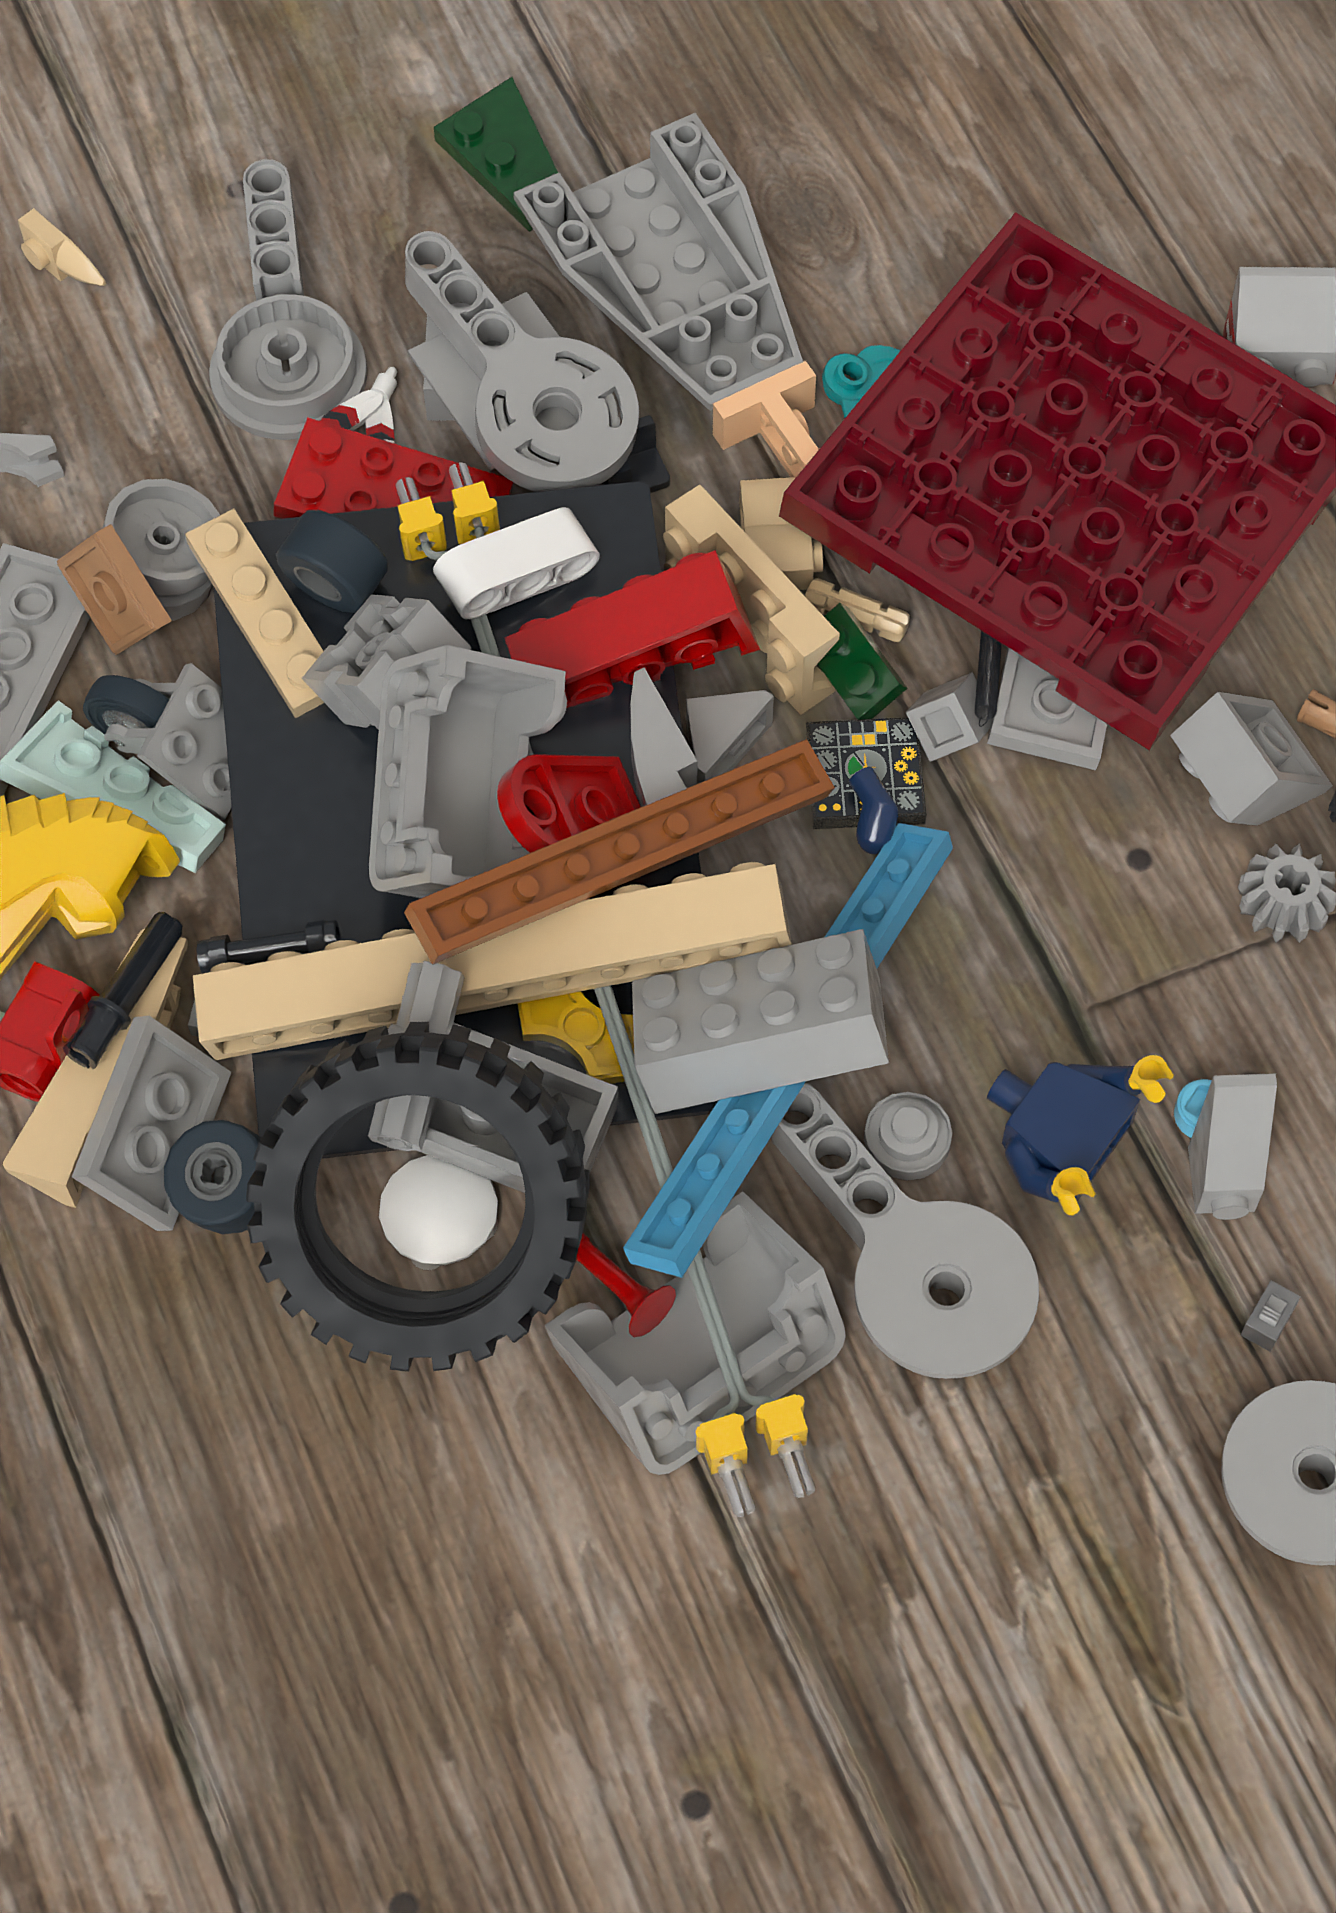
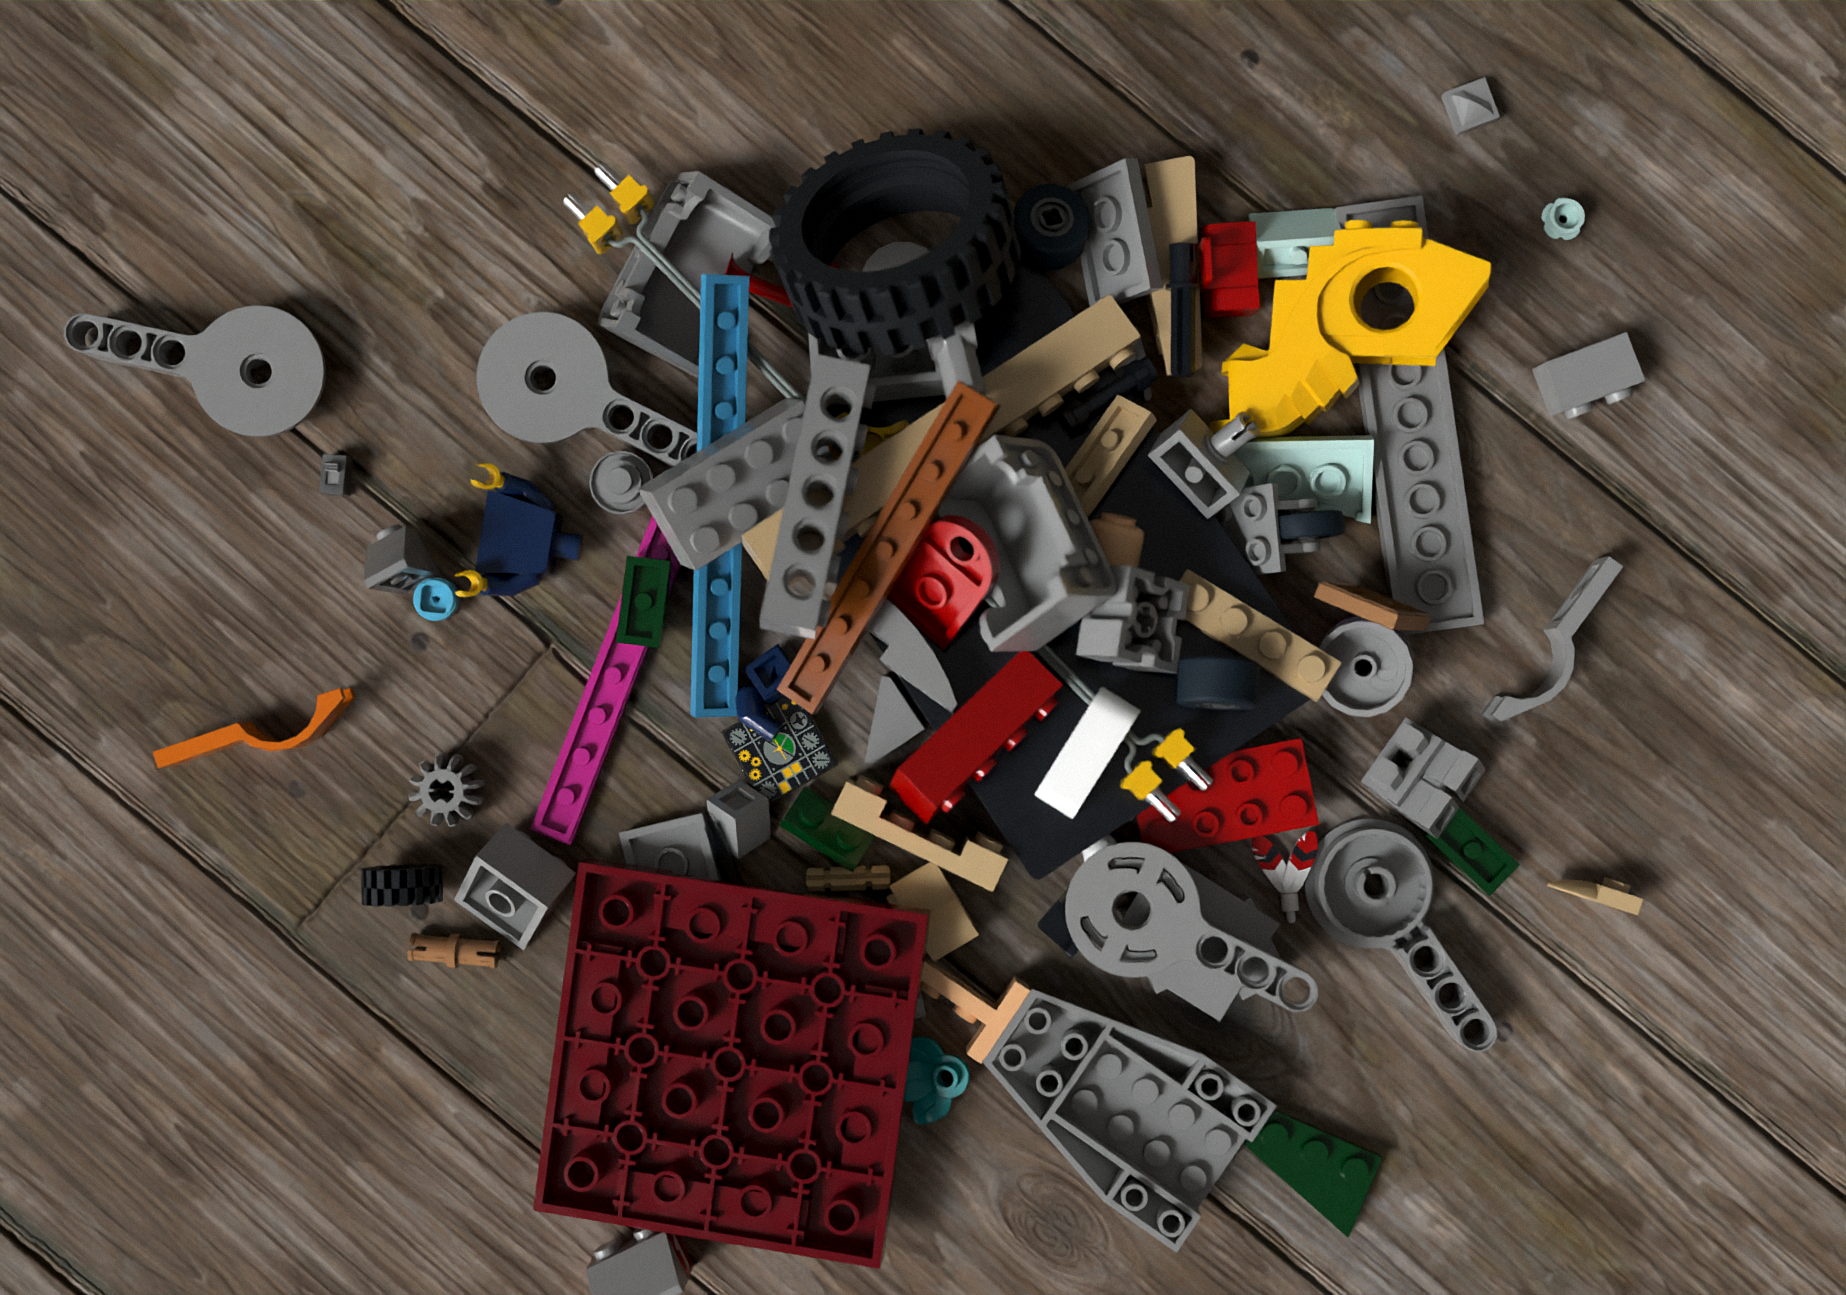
camera: 155 degrees right, 25 degrees up
none -> dark pink tile [530,515,681,845]
none -> dark green plate [616,556,673,648]
none -> dark blue tile [743,644,792,705]
none -> light grey brick [760,354,877,639]
none -> tan plate [1065,395,1157,518]
none -> light nougat head [1089,512,1144,568]
none -> light grey brick [1148,409,1259,519]
none -> light grey hips [1361,717,1486,839]
none -> dark green plate [1423,808,1520,896]

